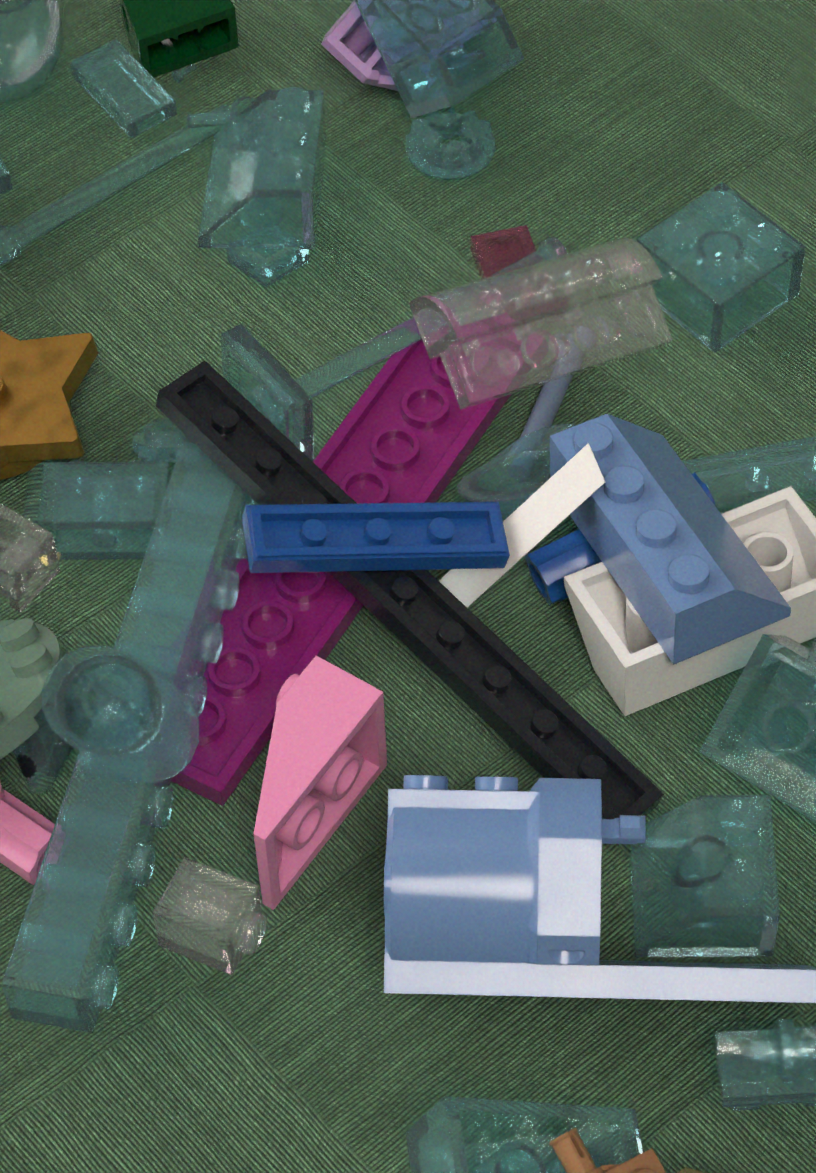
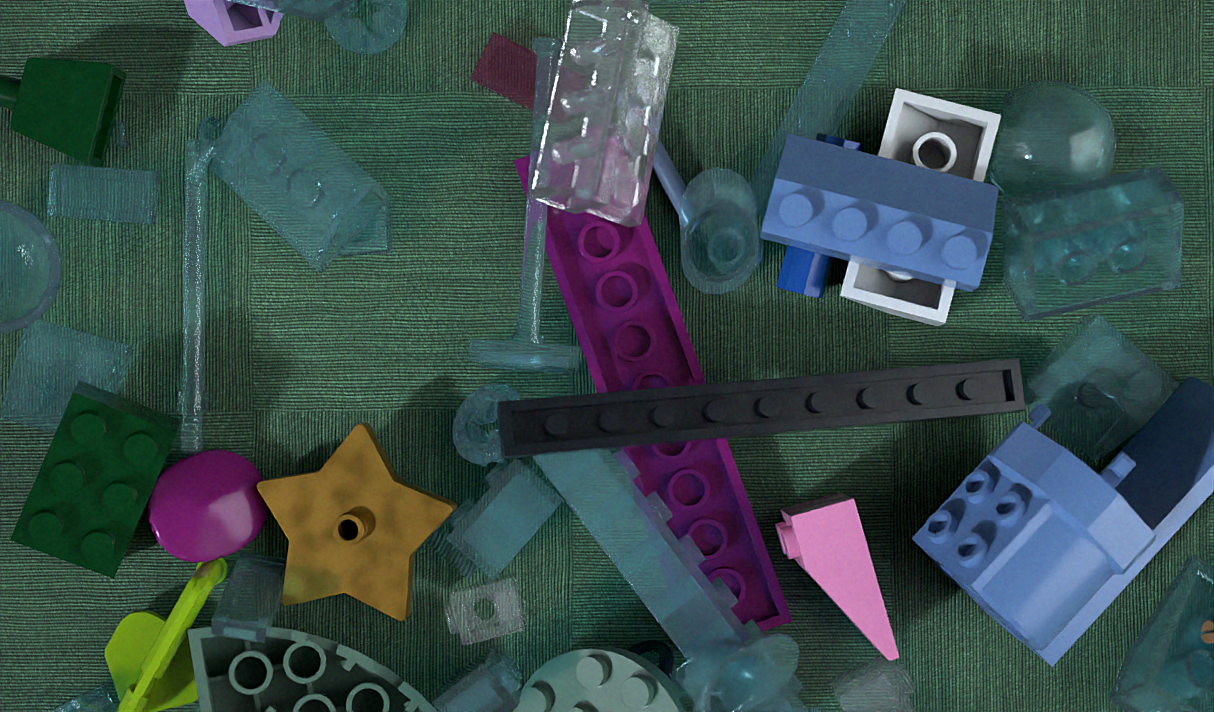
camera: 50 degrees left, 35 degrees up
blue tile [242,502,510,573] -> none
white sticker [439,443,605,608] -> none

